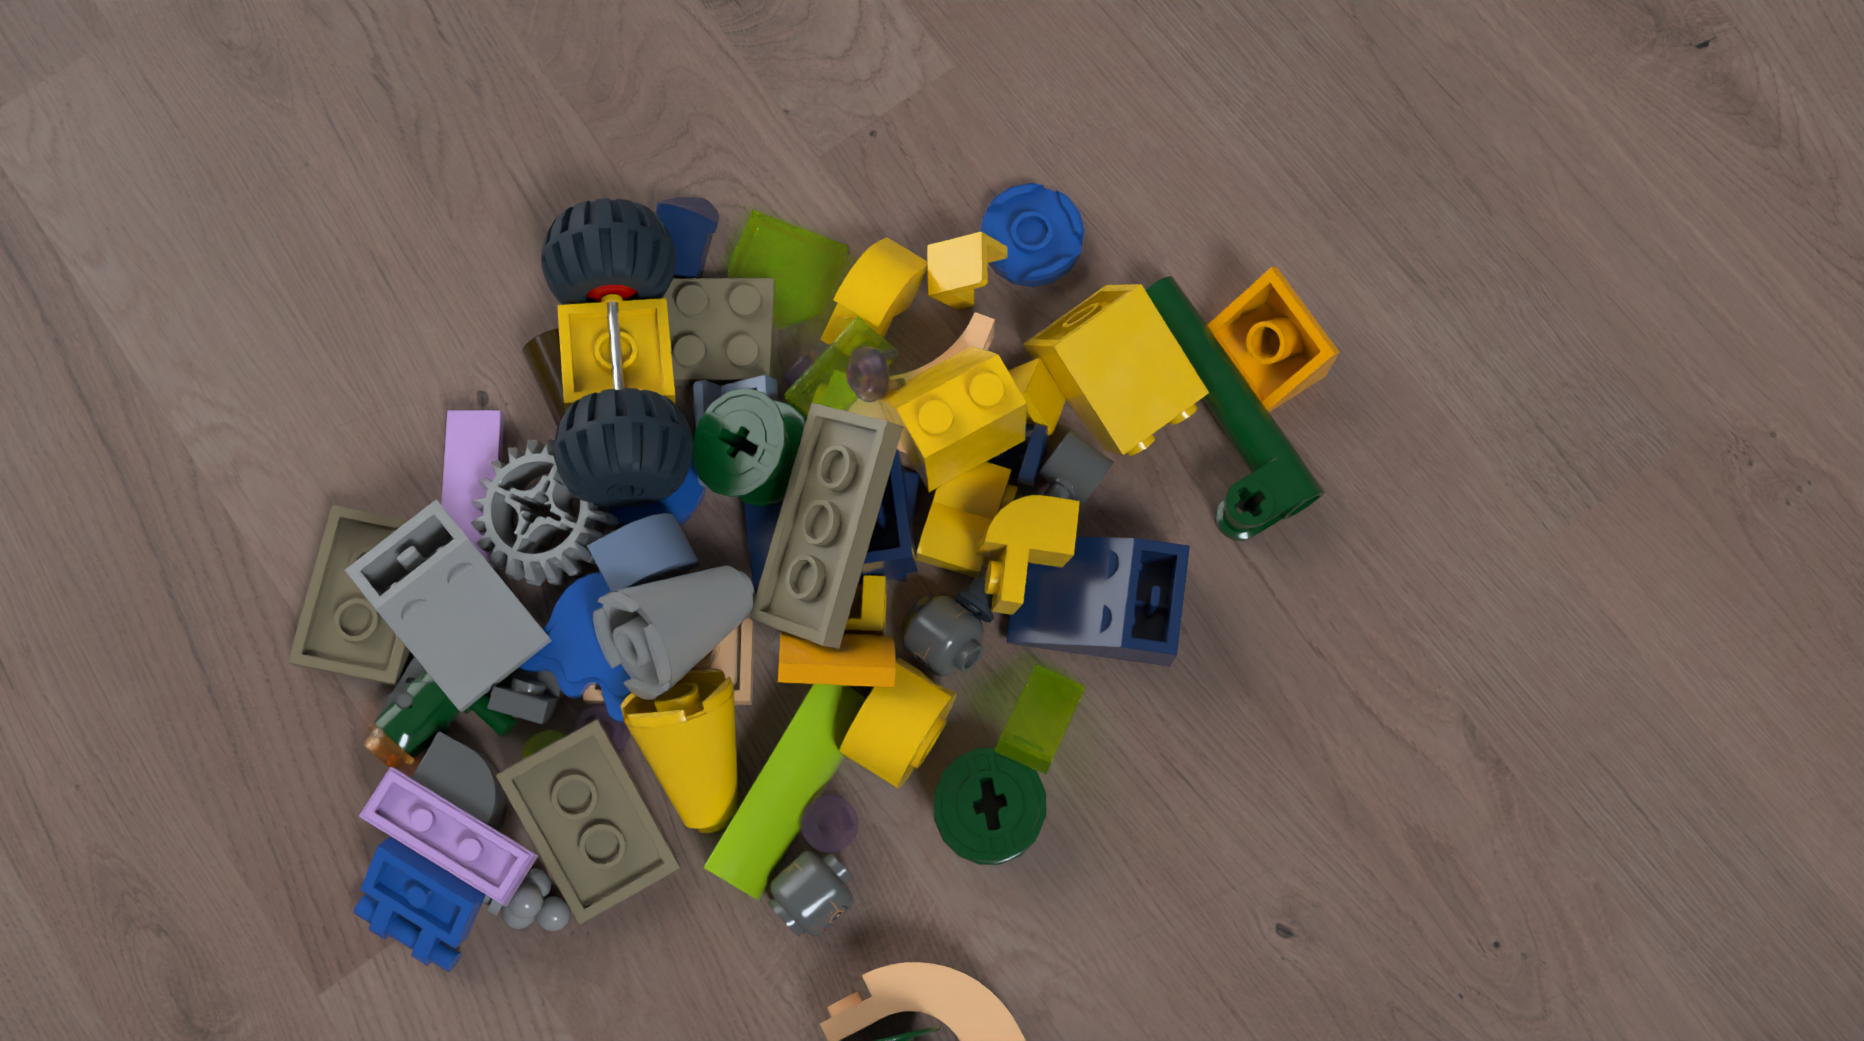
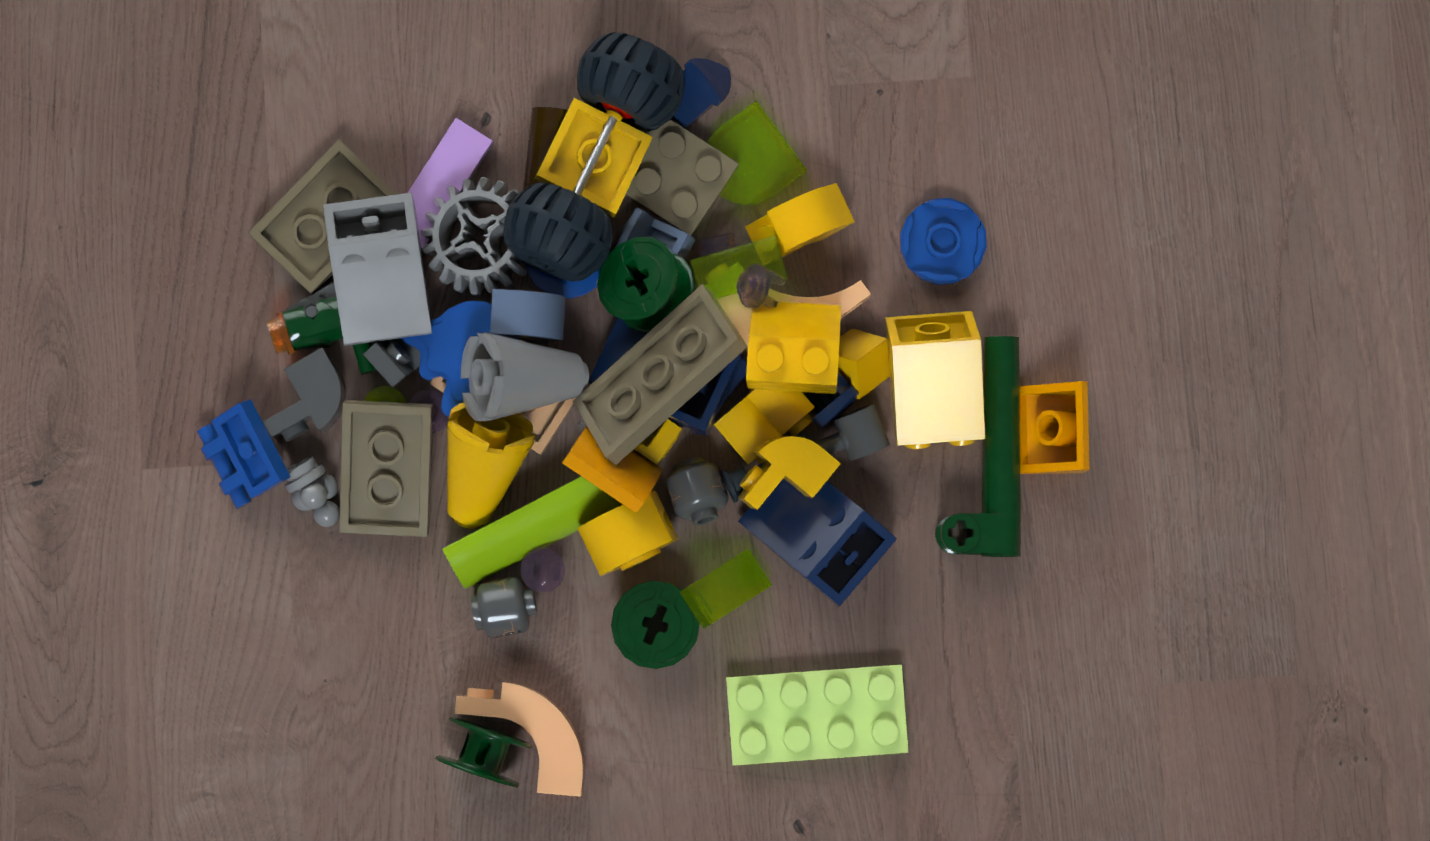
camera: 30 degrees right, 10 degrees up
lavender tile [359,767,539,906] -> none
yellow panel [927,231,1008,310] -> none
none -> yellowish green plate [726,665,909,766]

